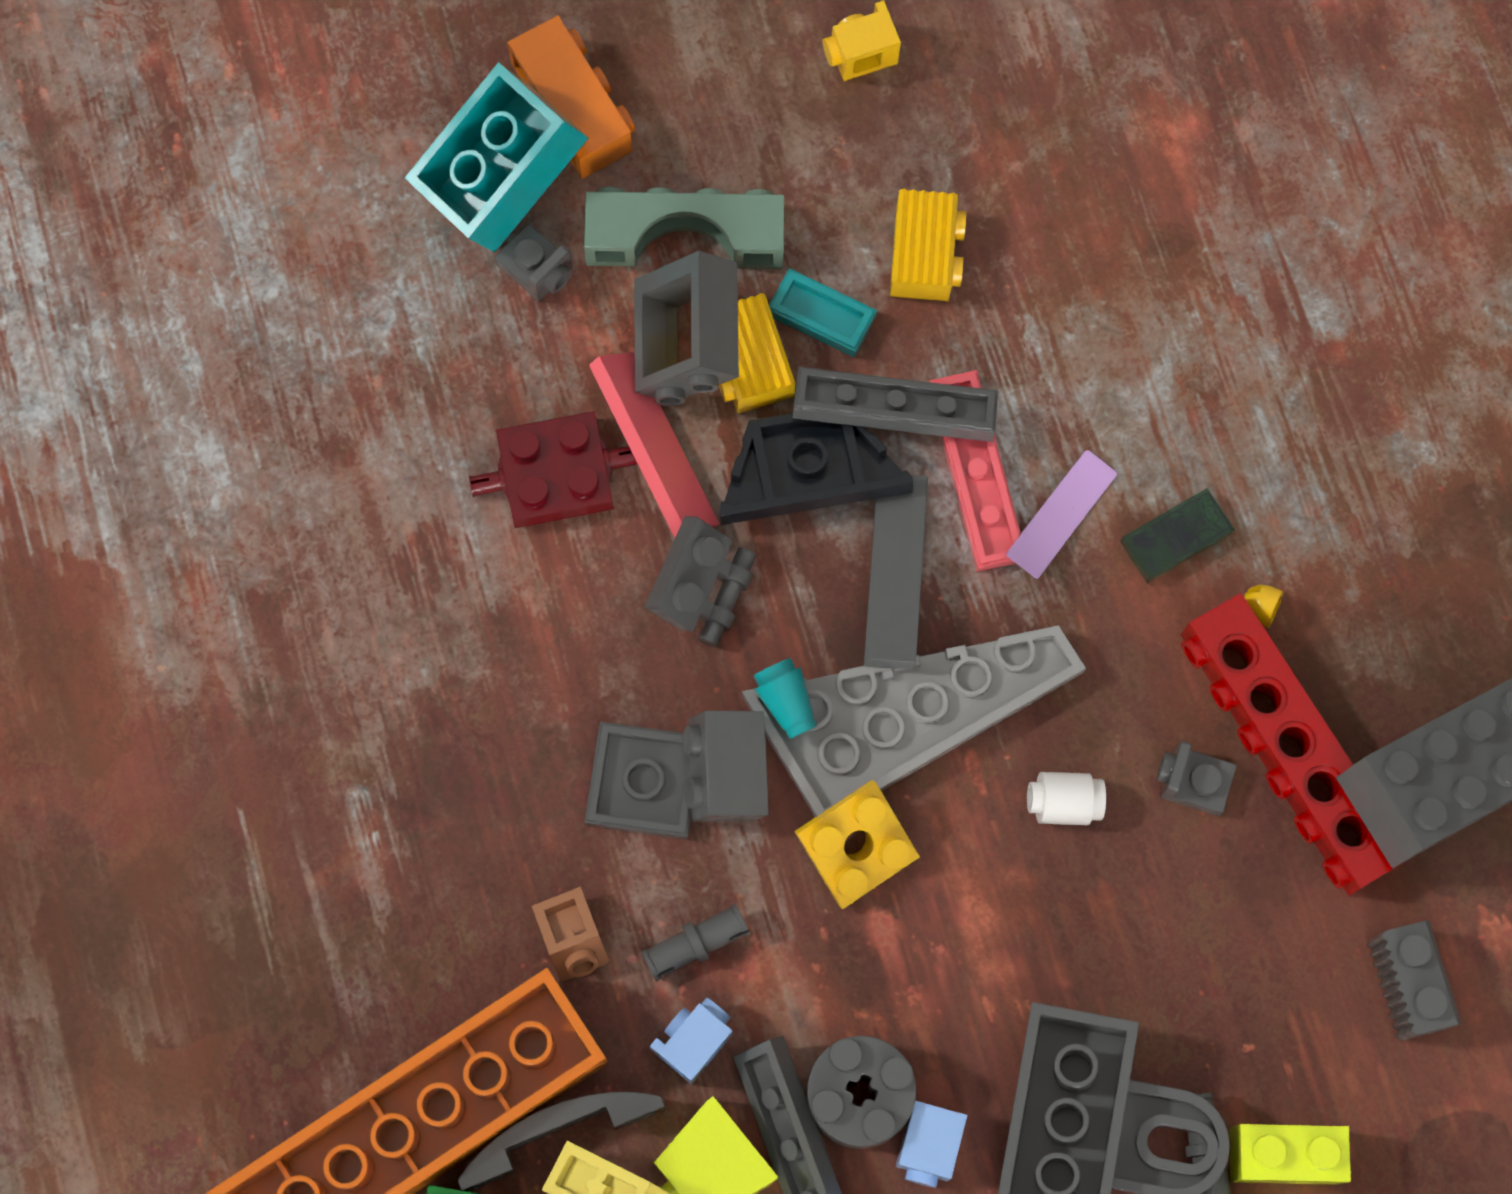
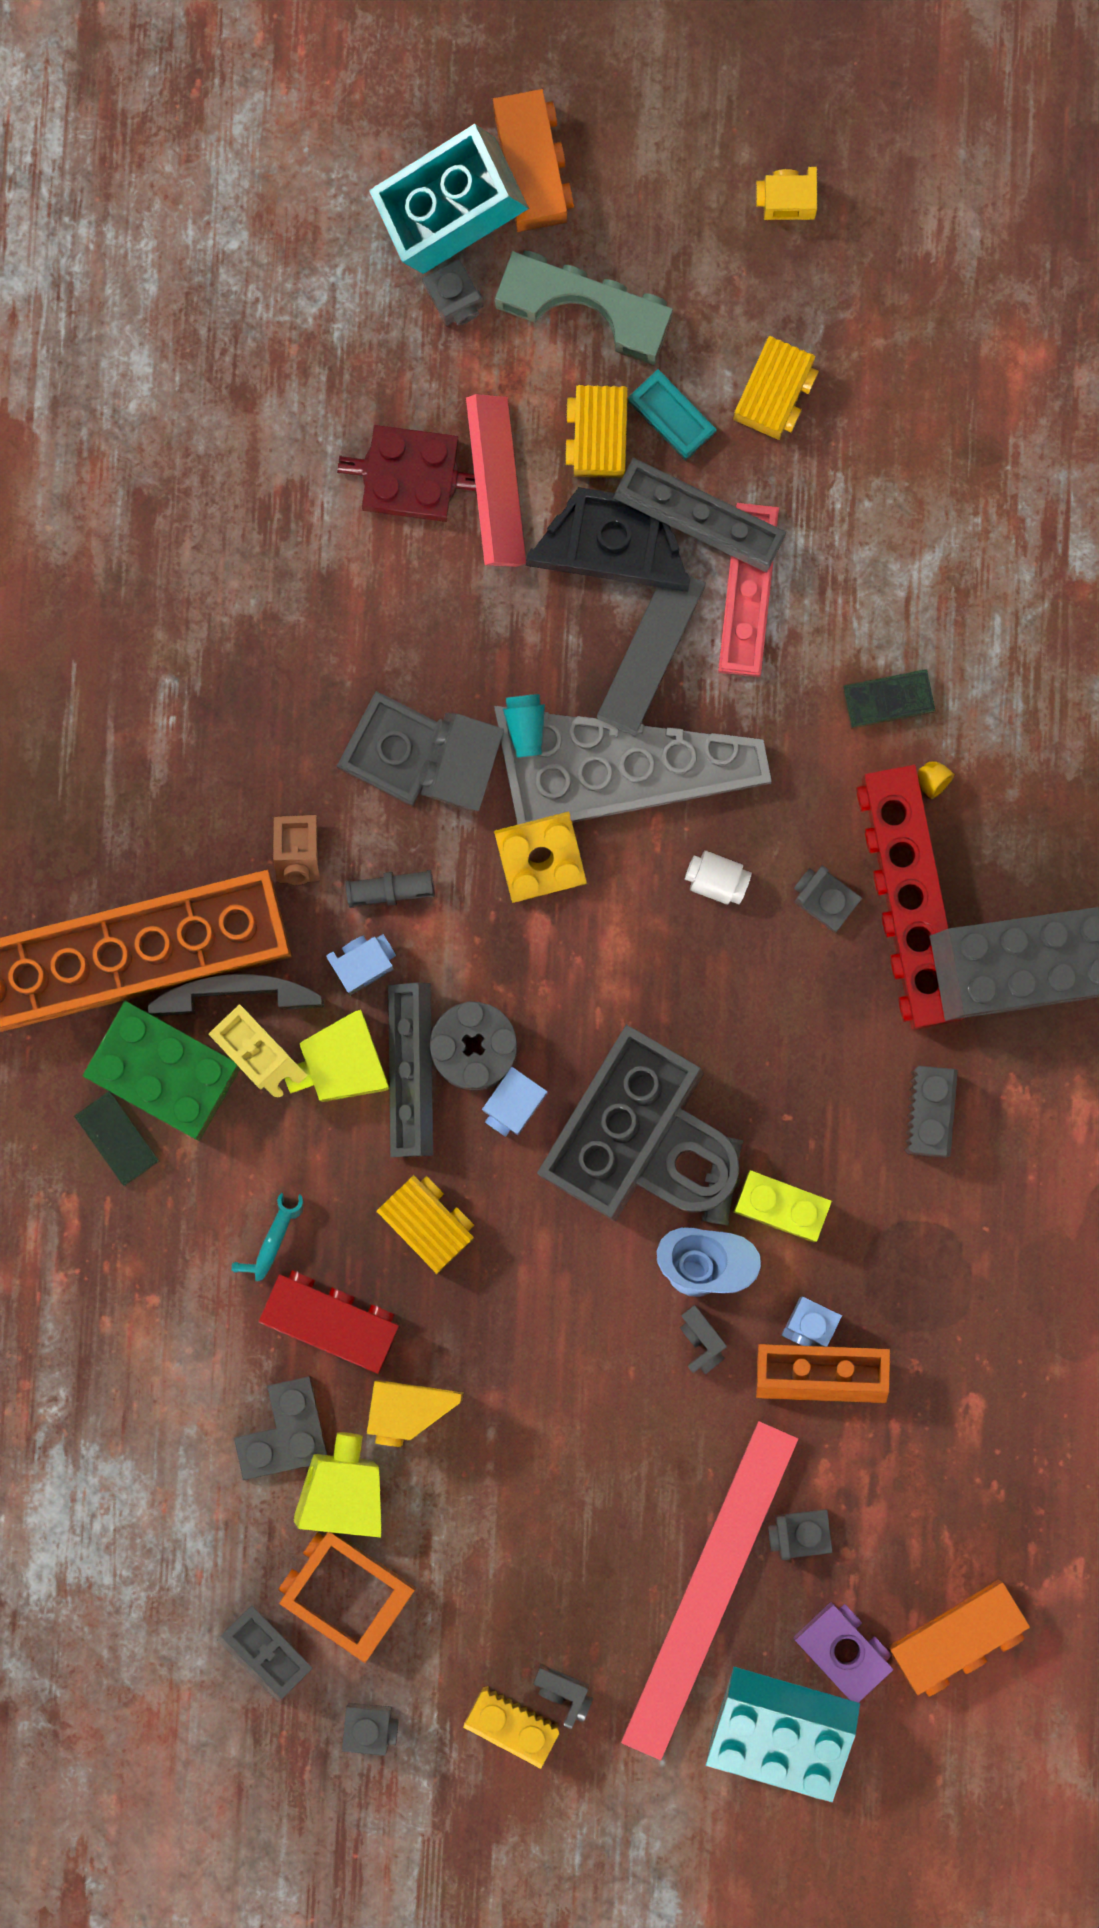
camera: 25 degrees right, 10 degrees up
dark grey window [634,251,739,406] -> none
dark grey plate [644,516,756,647] -> none
lavender sticker [1006,450,1117,579] -> none

